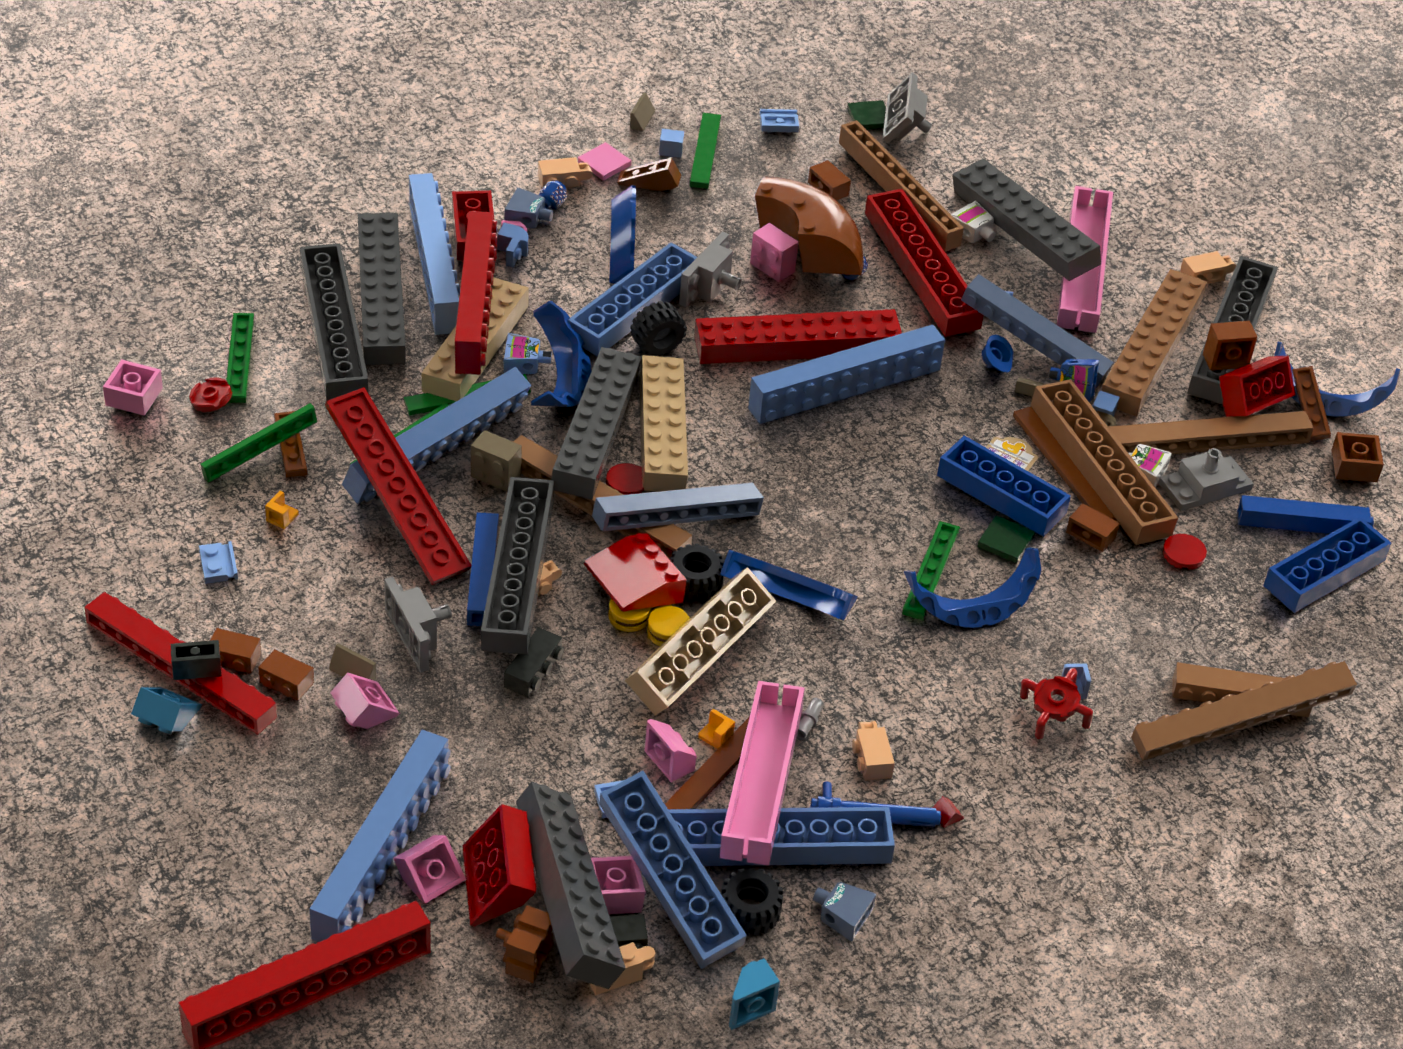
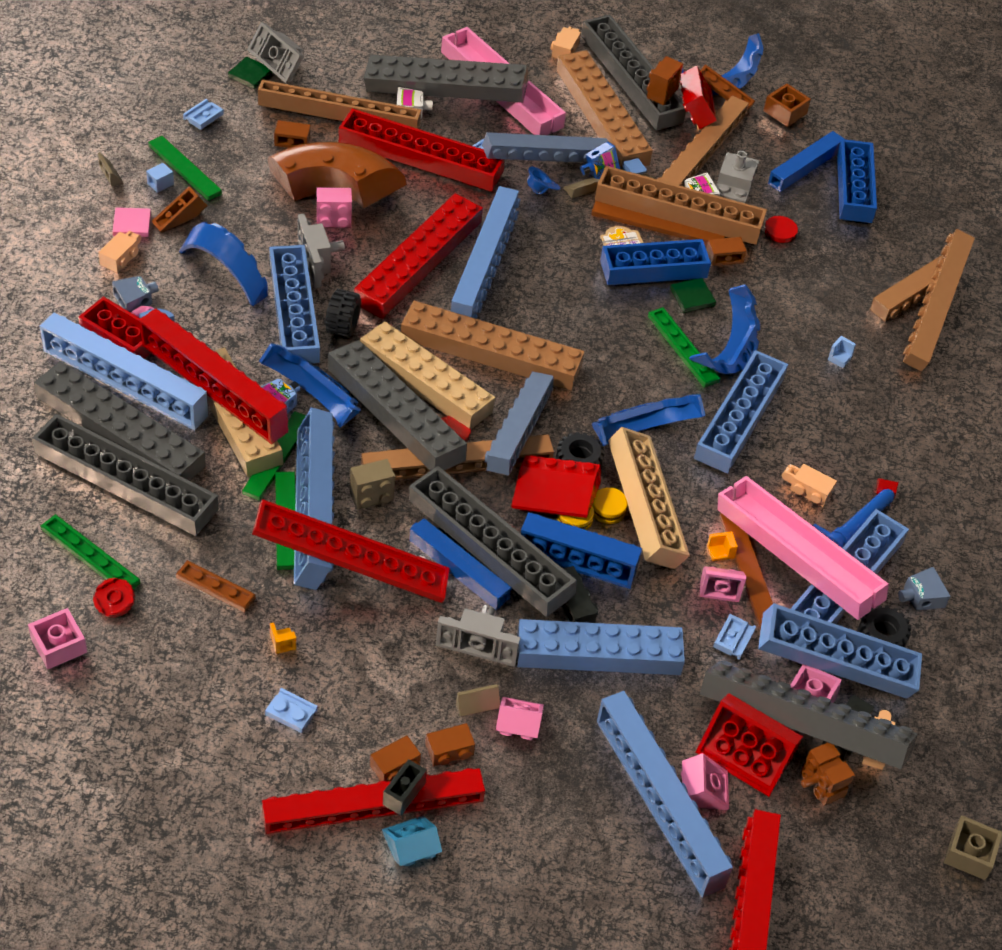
camera: 50 degrees left, 5 degrees up
green tile [200,403,317,483] -> none
blue head [539,181,567,210] -> none
dark azure slope [729,958,780,1030] -> none
red plate [1020,668,1093,739] -> none
none -> medium nougat brick [401,300,585,391]
none -> medium blue brick [517,619,685,675]
none -> blue brick [520,512,642,589]
none -> medium blue brick [694,350,788,474]

